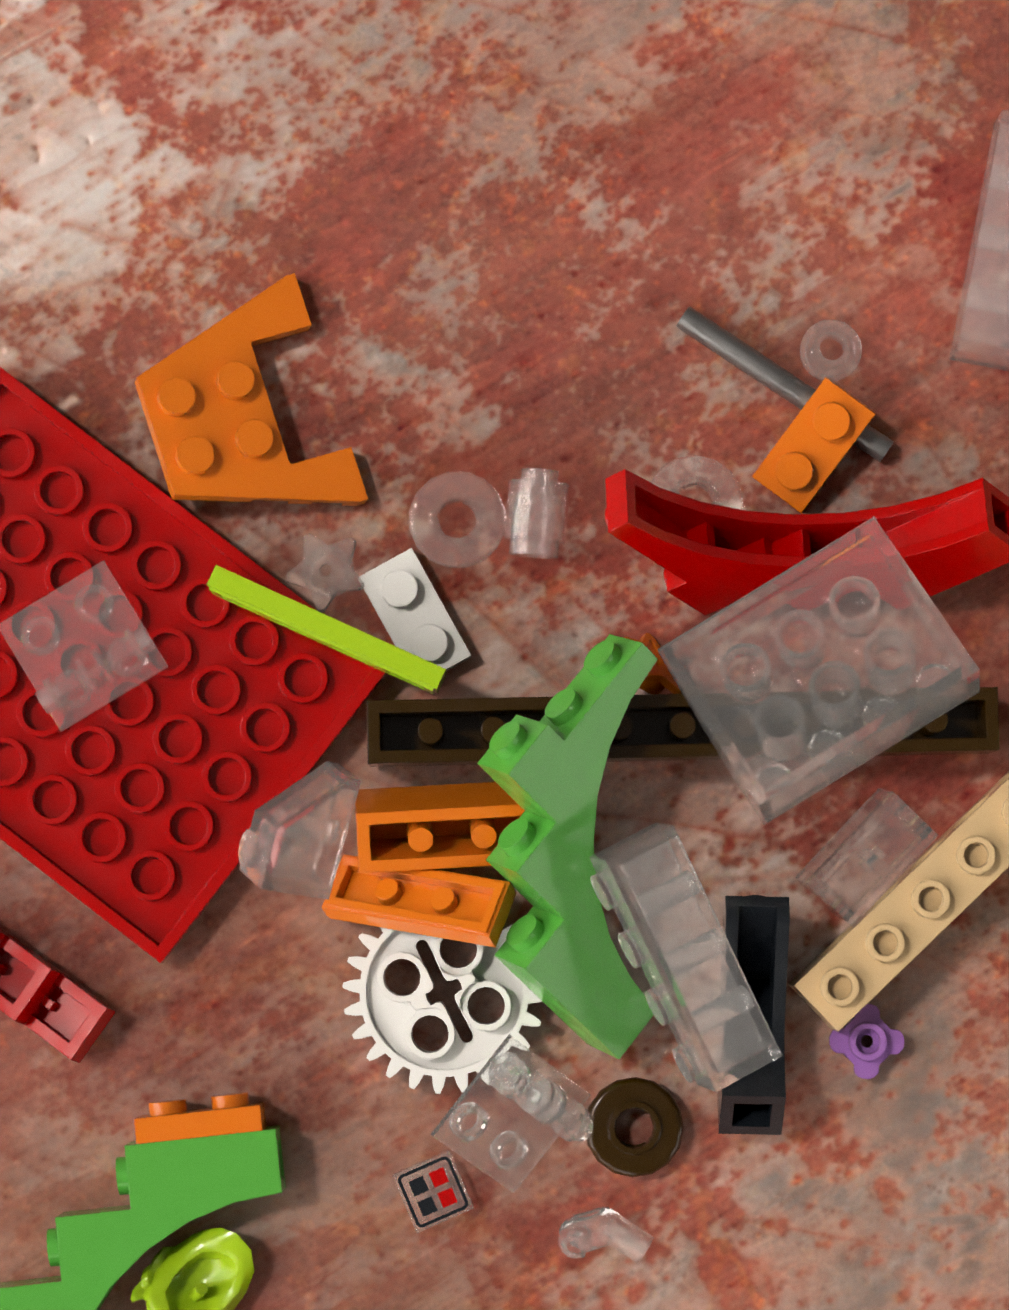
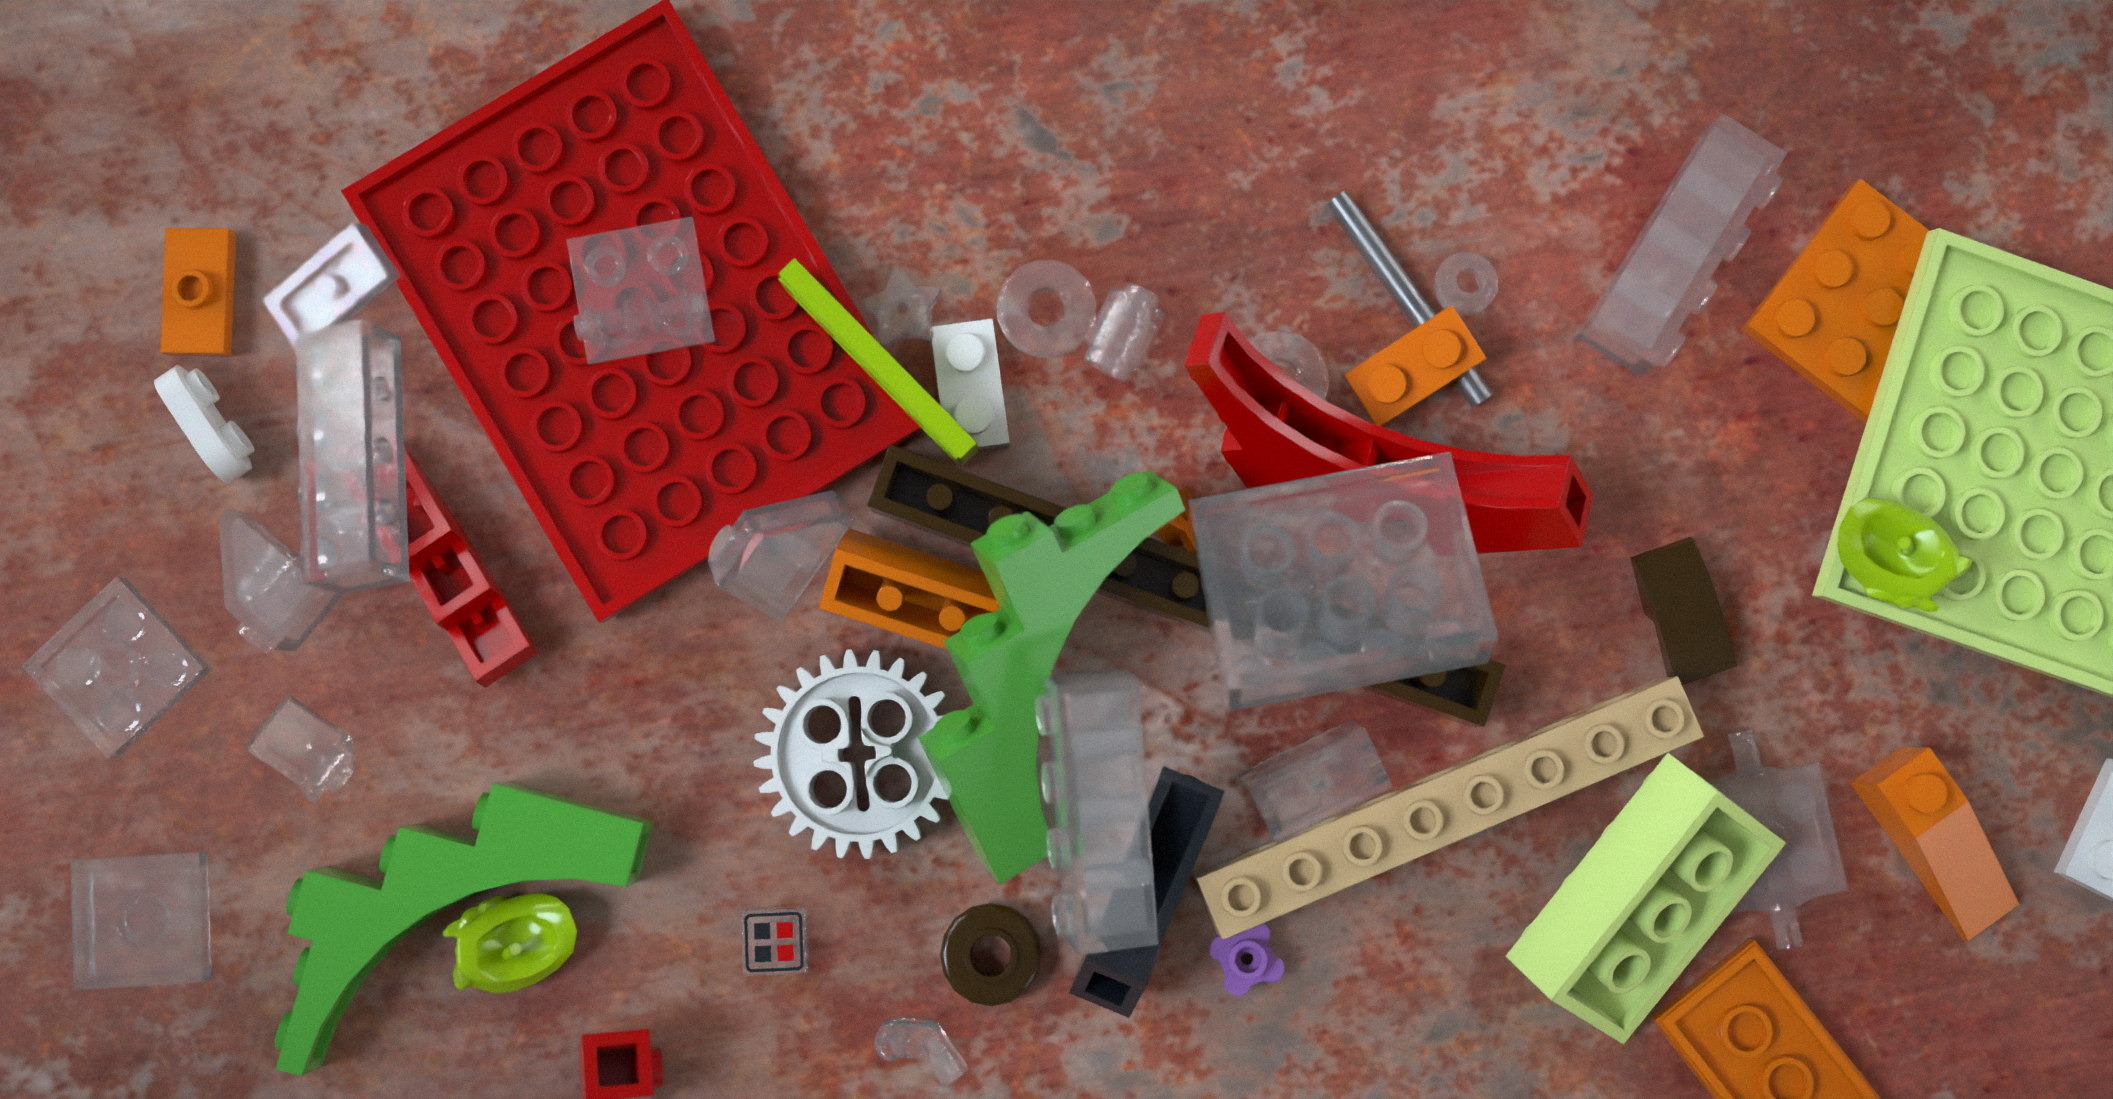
camera: 20 degrees right, 0 degrees up
orange plate [134,1092,267,1144] -> none
orange wing [135,273,368,506] -> none
orange tile [321,854,517,948] -> none
clear hinge [431,1034,593,1193] -> none

